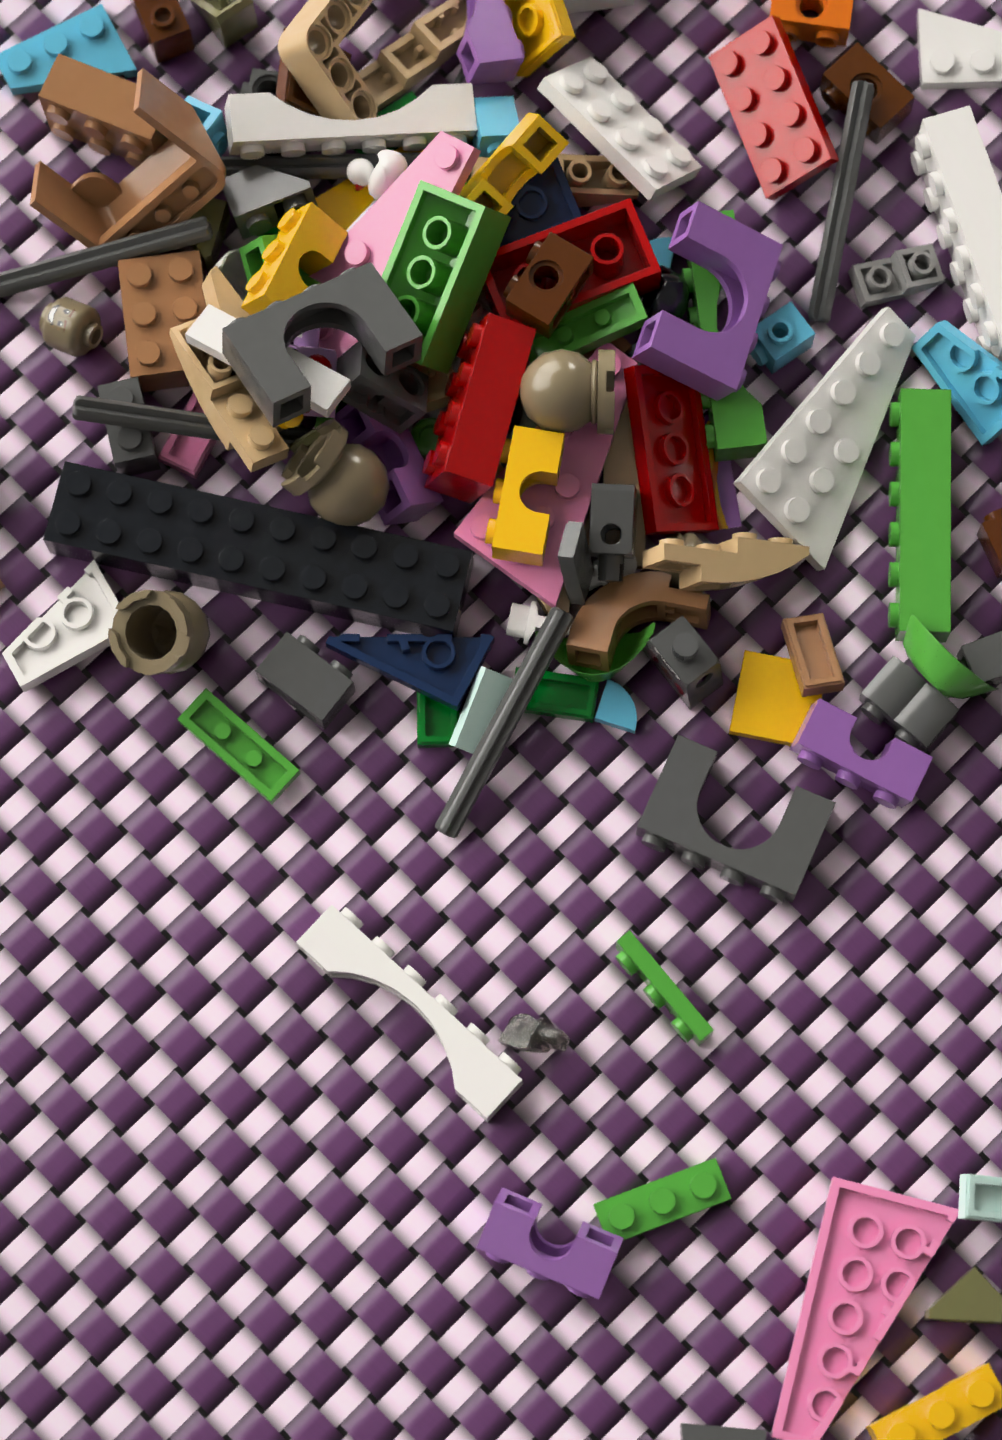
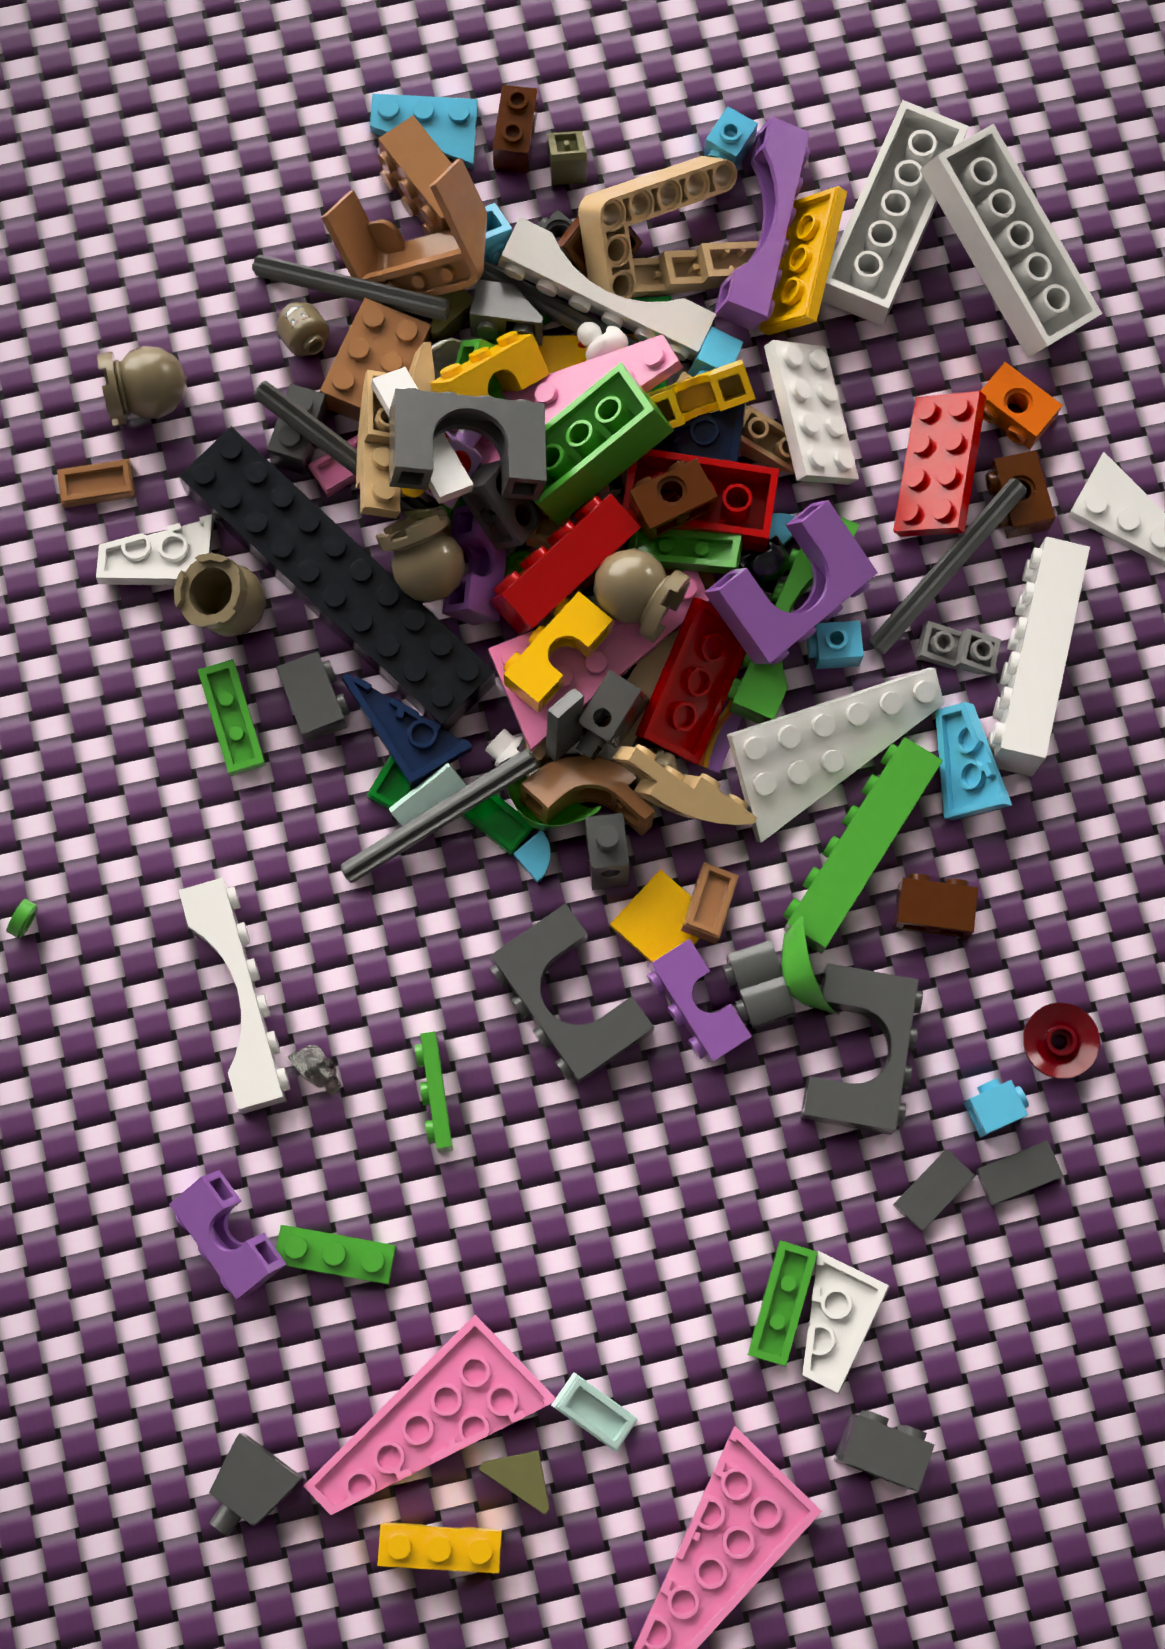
camera: 25 degrees right, 0 degrees up
none -> bright green tile [6,899,38,938]

